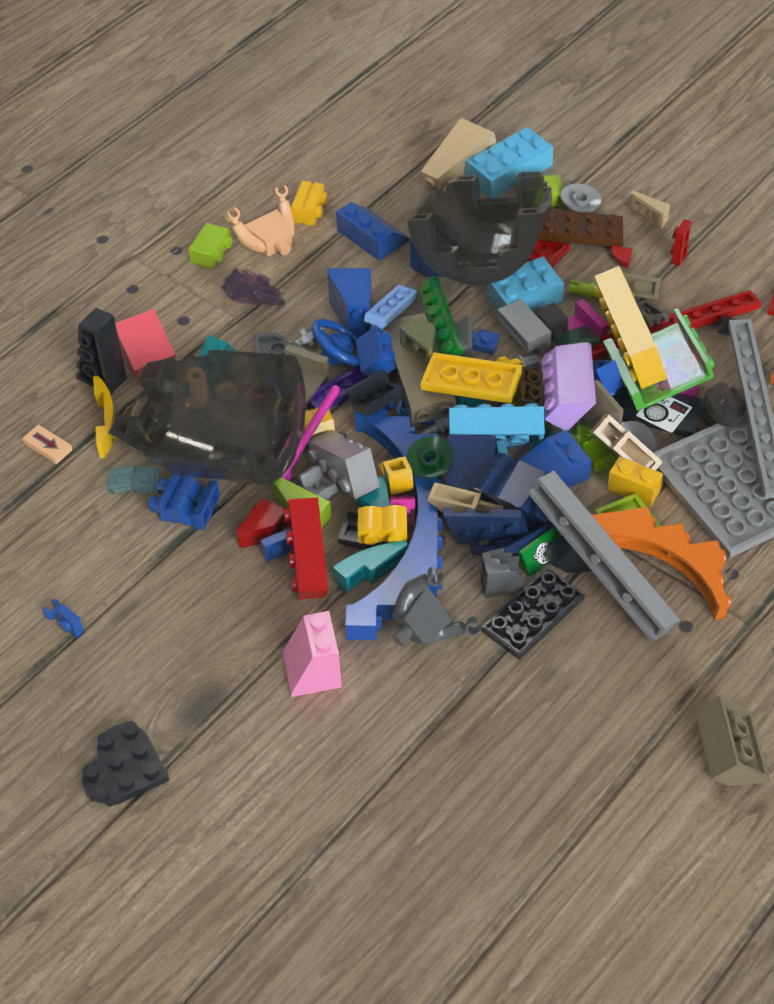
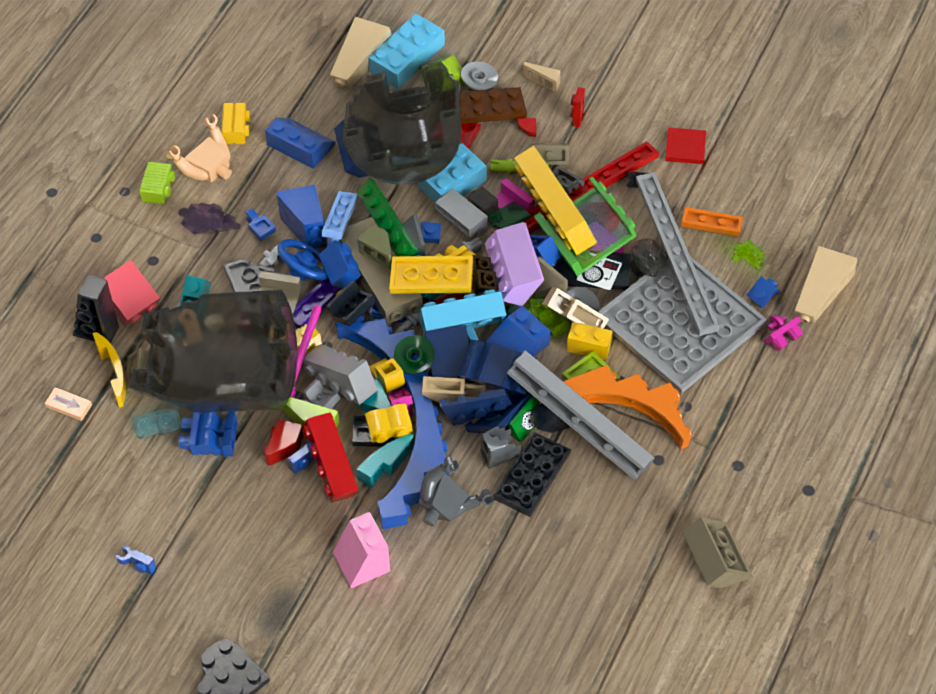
camera: 15 degrees left, 5 degrees up
none -> blue plate [245,208,276,241]

